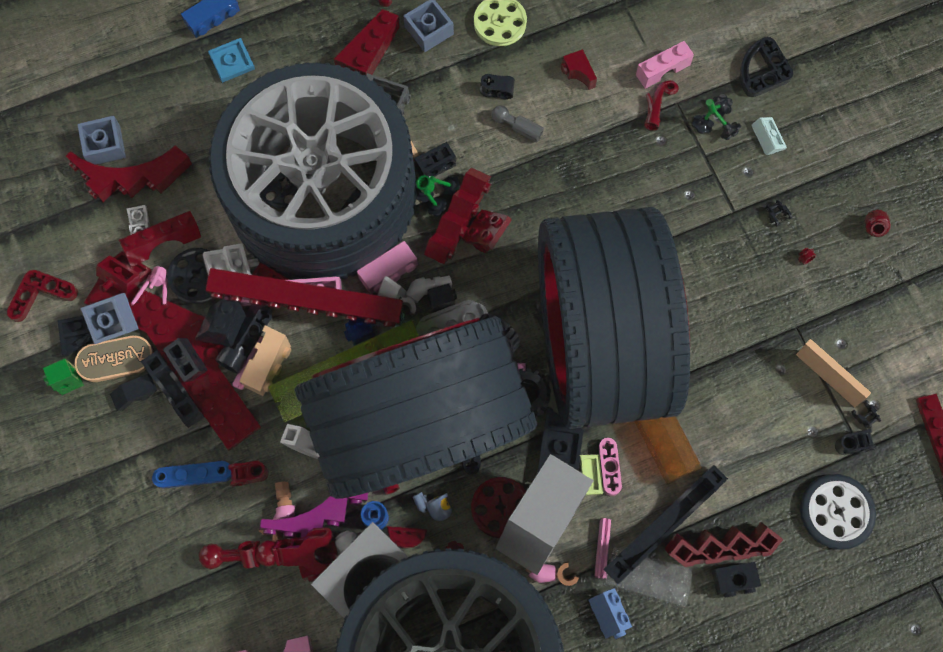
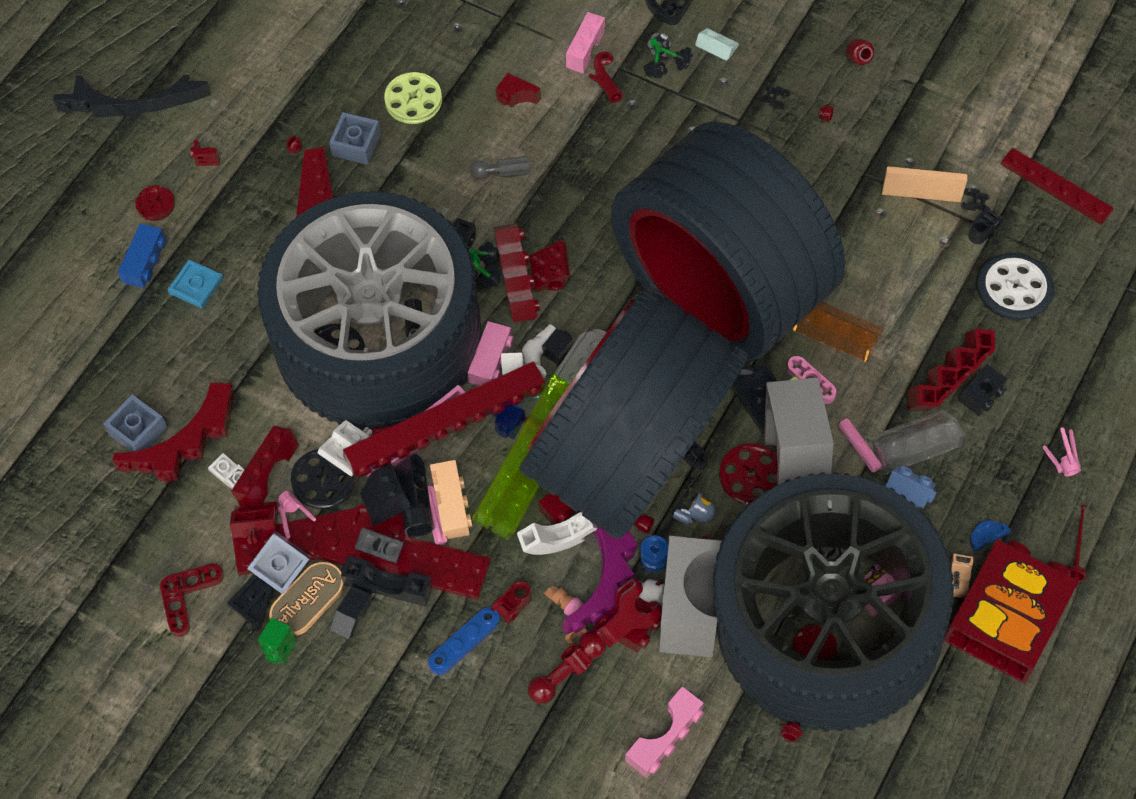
camera: 35 degrees left, 10 degrees down
black piece [480,74,515,100] -> none
black slope [603,465,728,585] -> none

